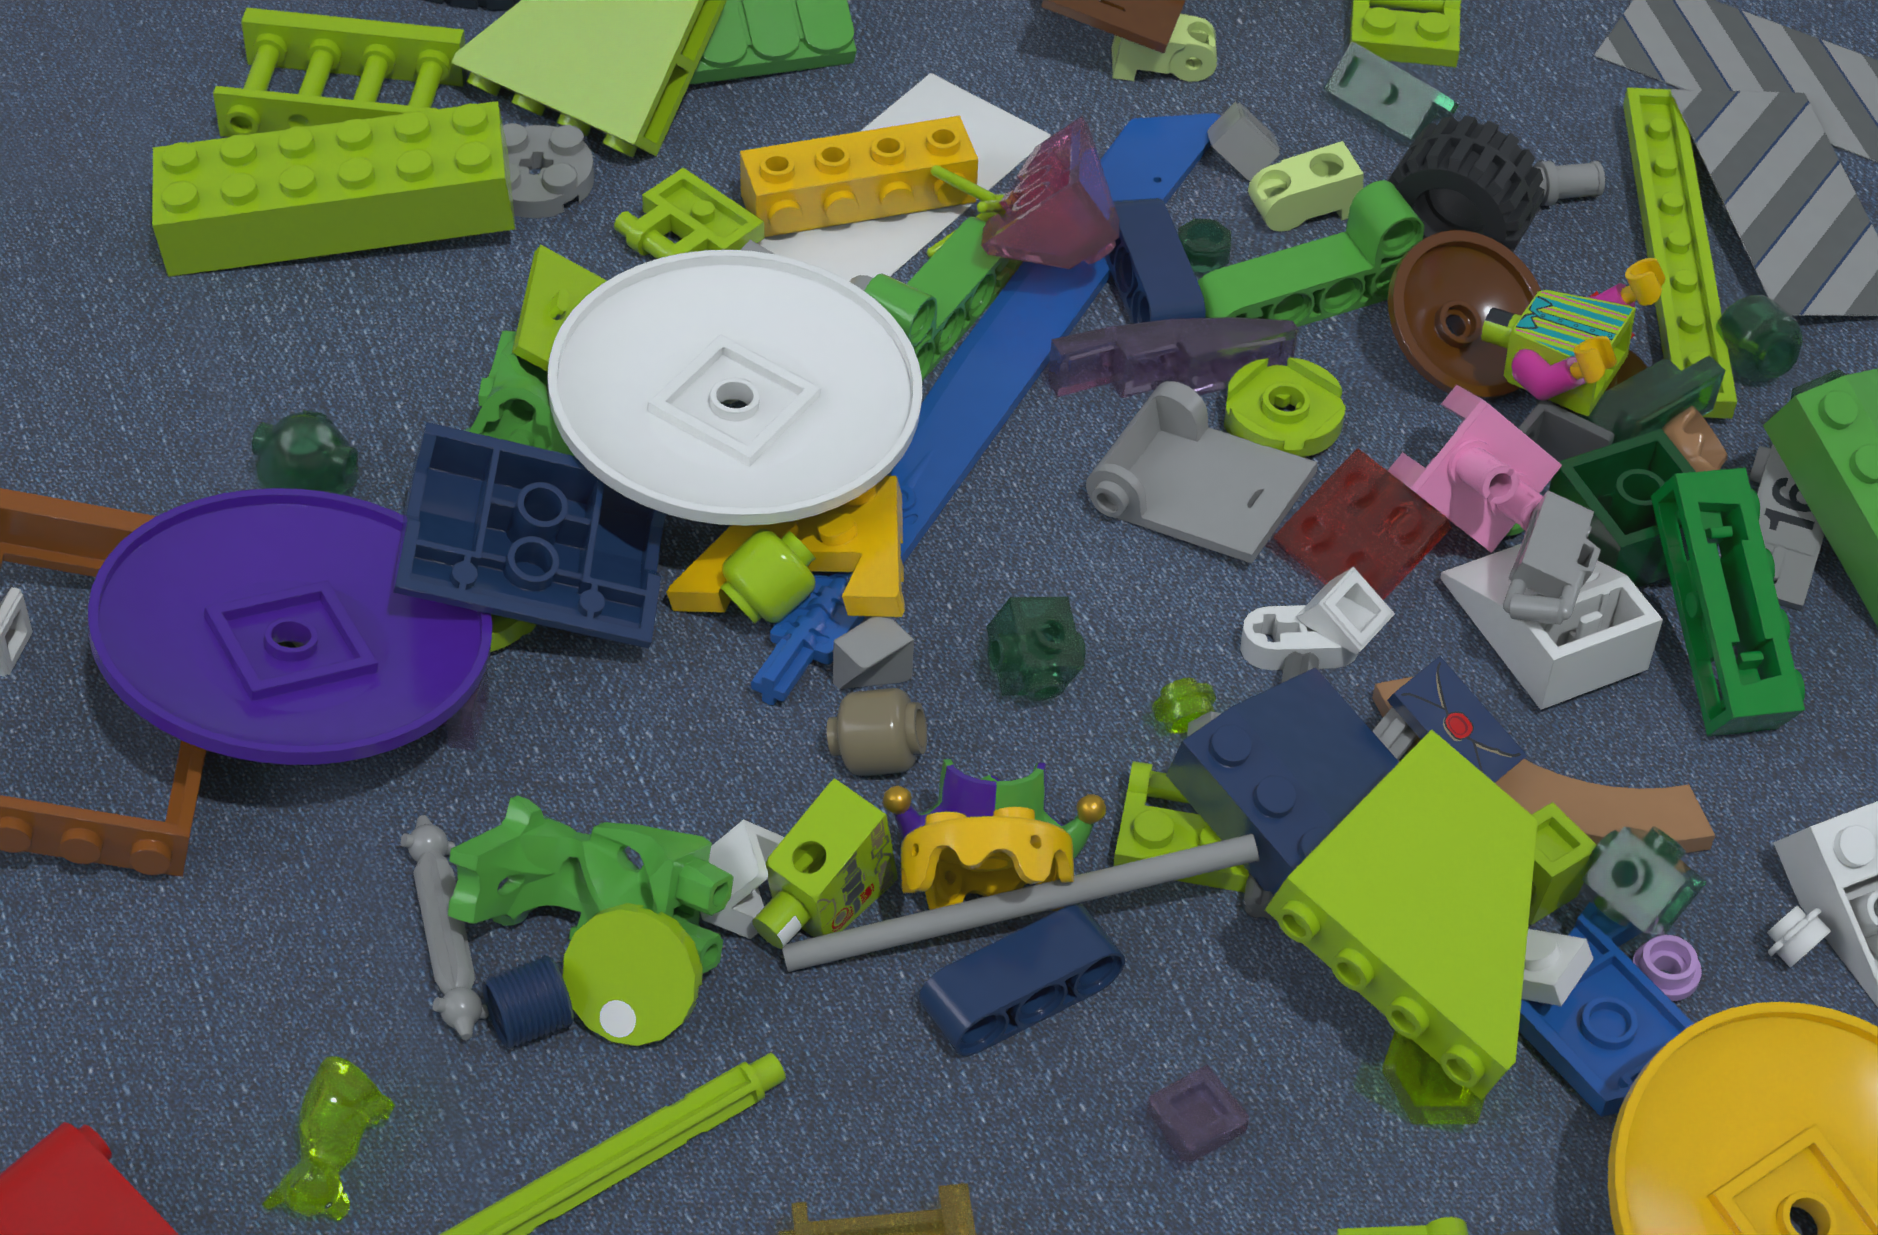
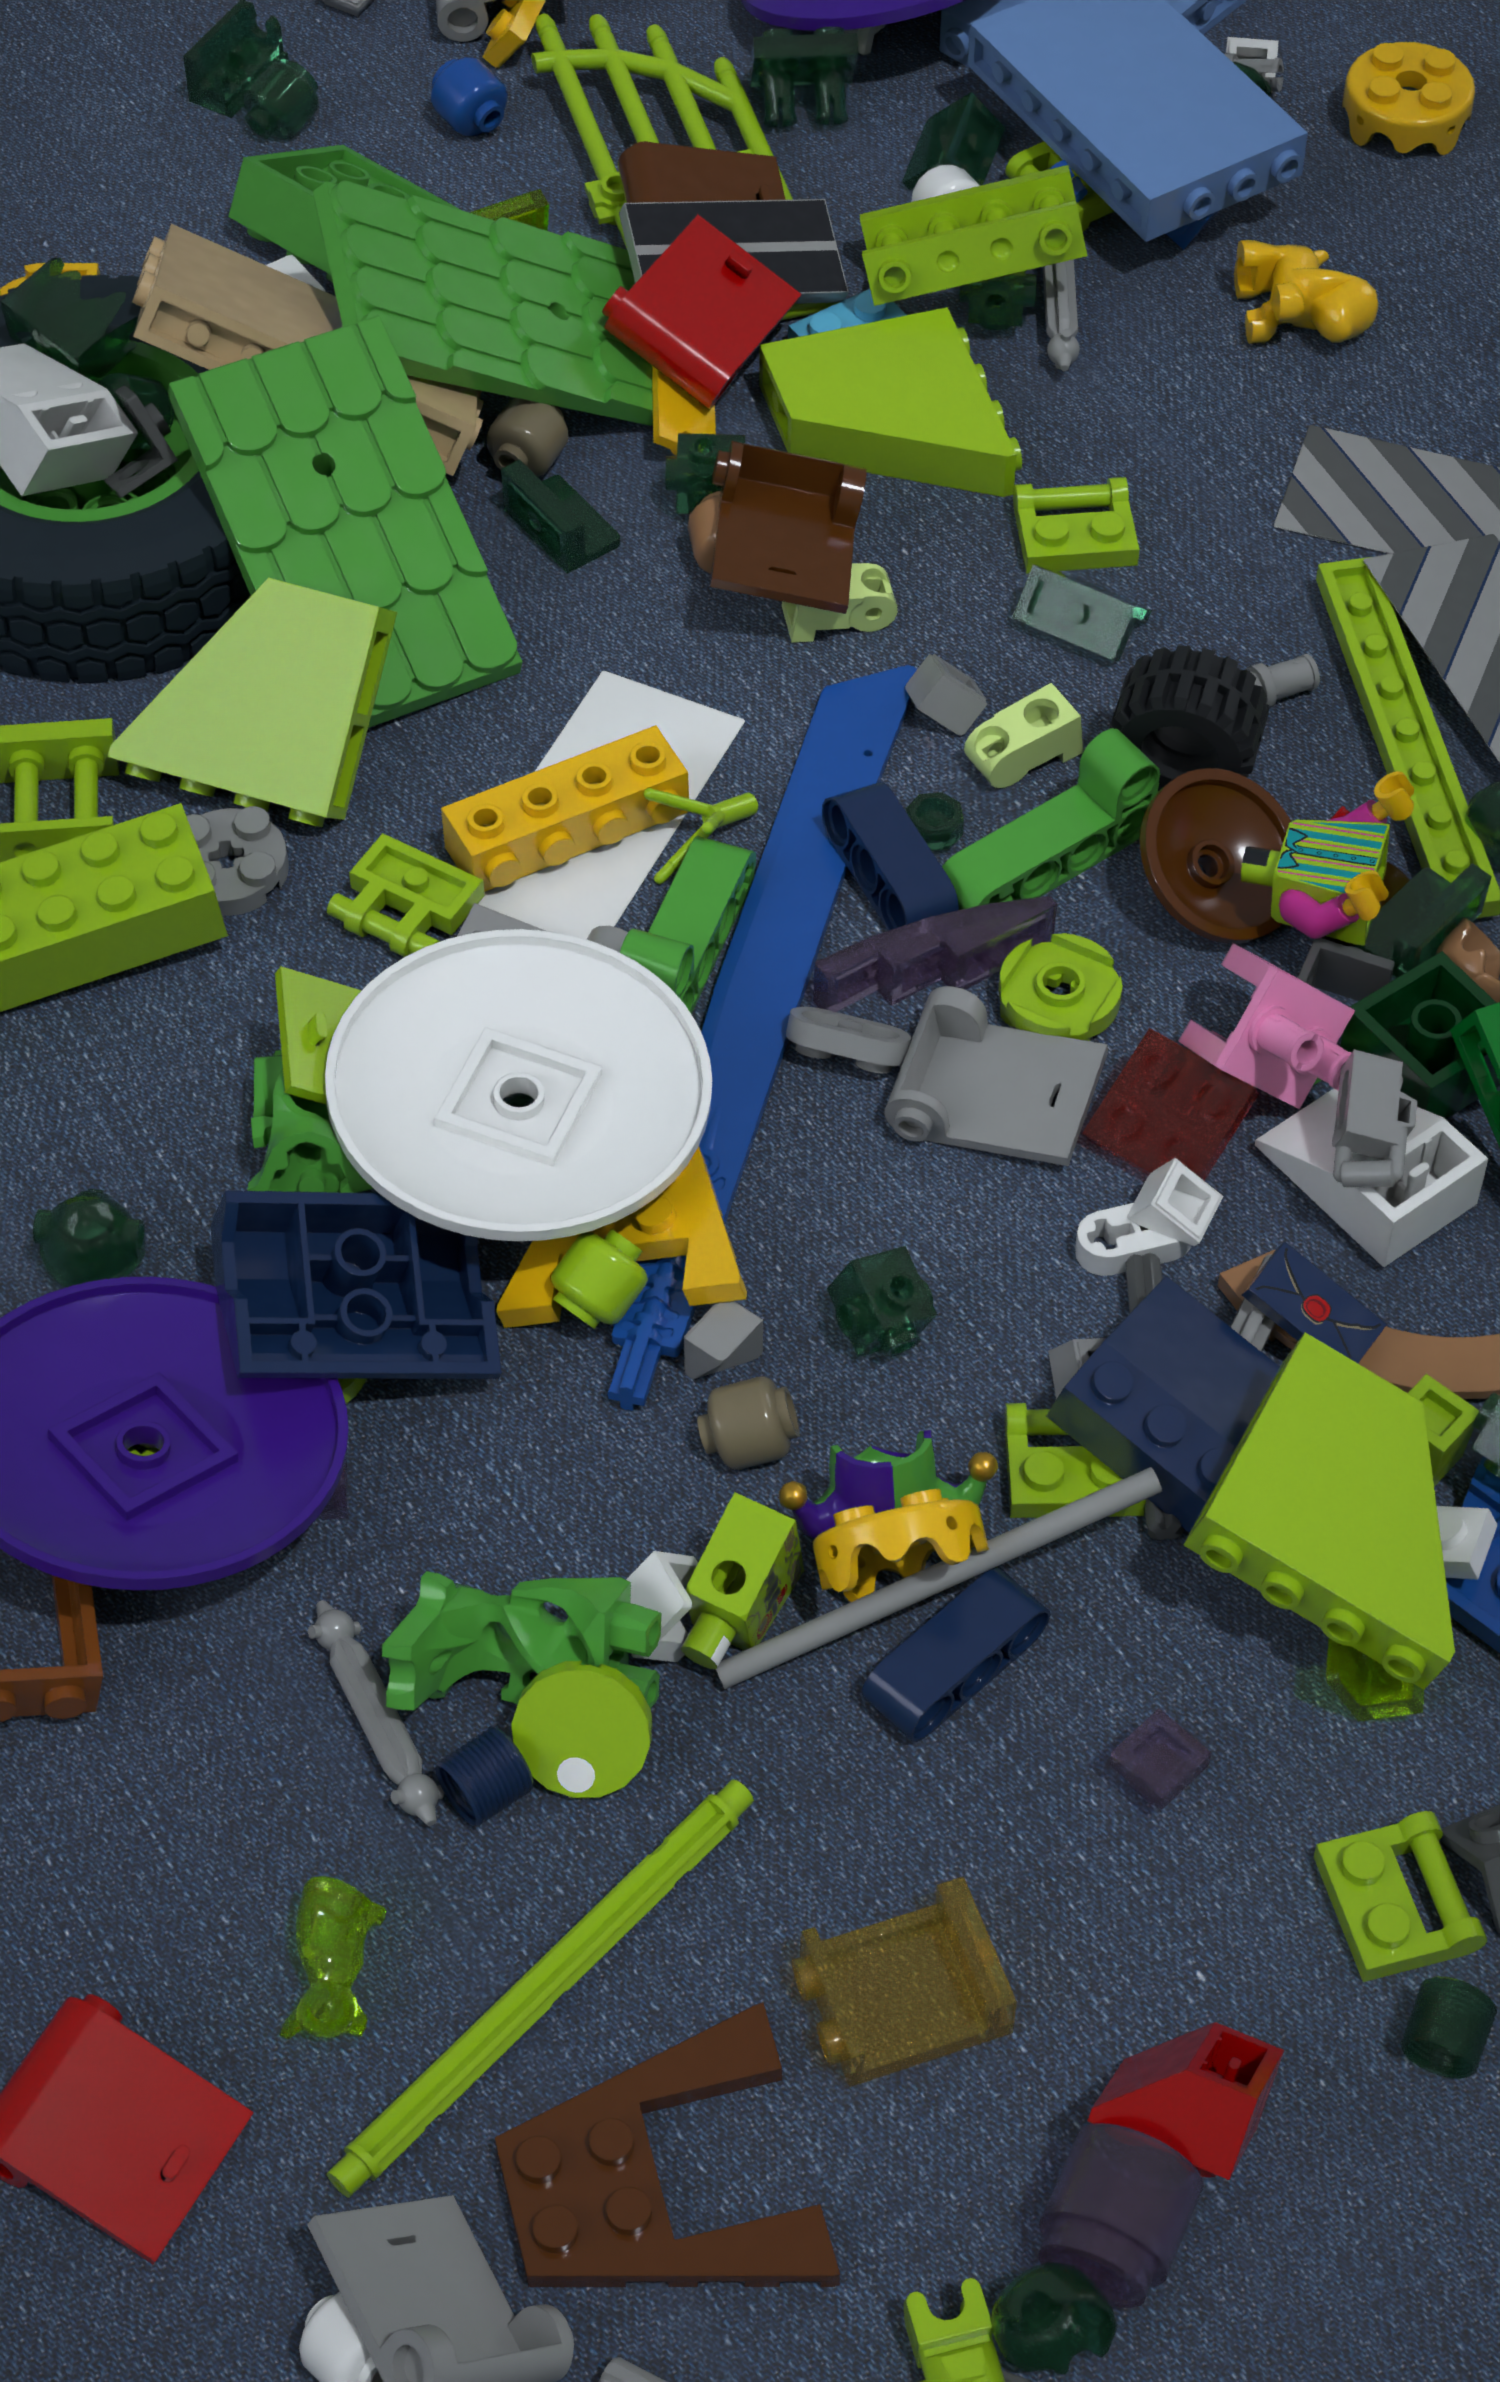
camera: 10 degrees left, 5 degrees up
clear pink wedge [981,116,1119,269] -> none
clear neon green plate [1152,678,1216,734] -> none
none -> light grey plate [786,1007,911,1073]

